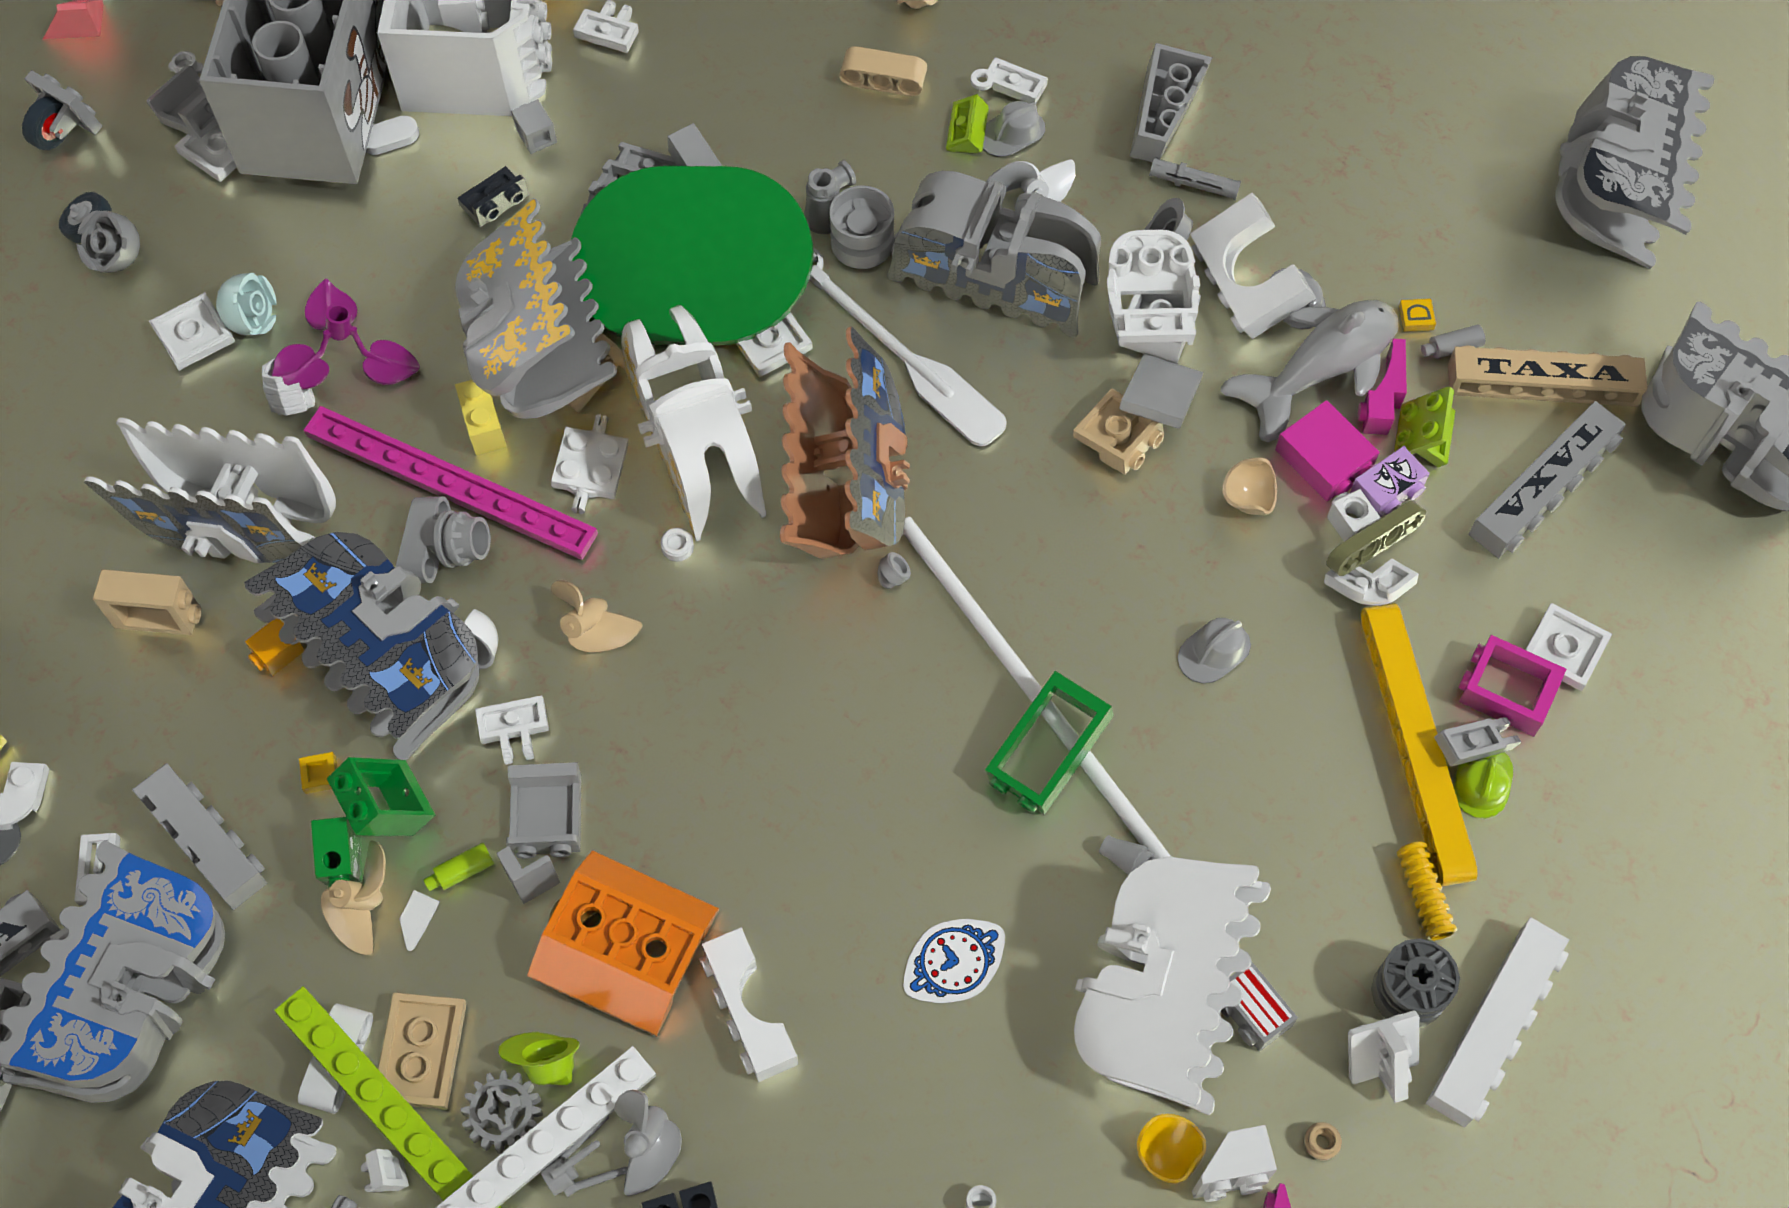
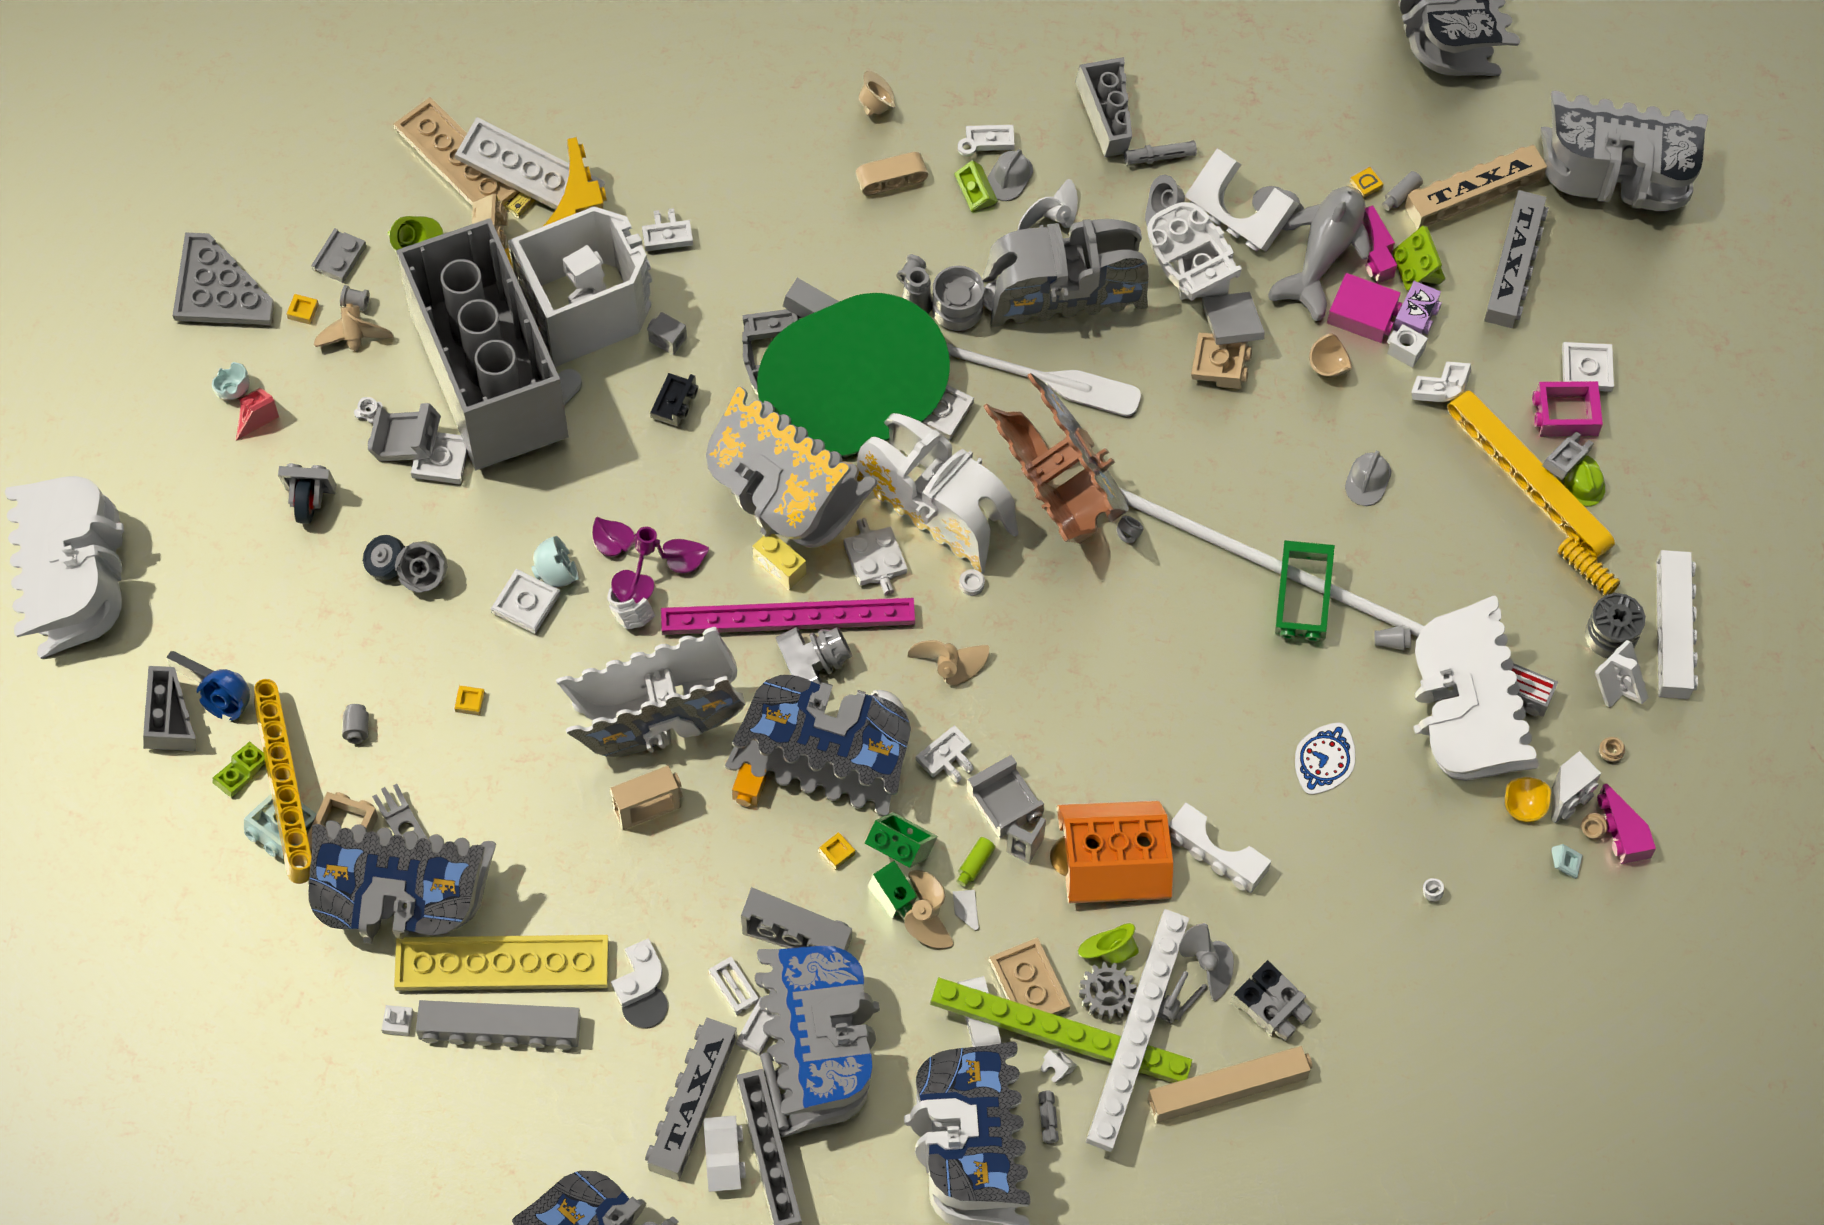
camera: 30 degrees left, 0 degrees up
olive beam [1326,500,1427,576] -> none
none -> yellow tile [454,685,485,715]

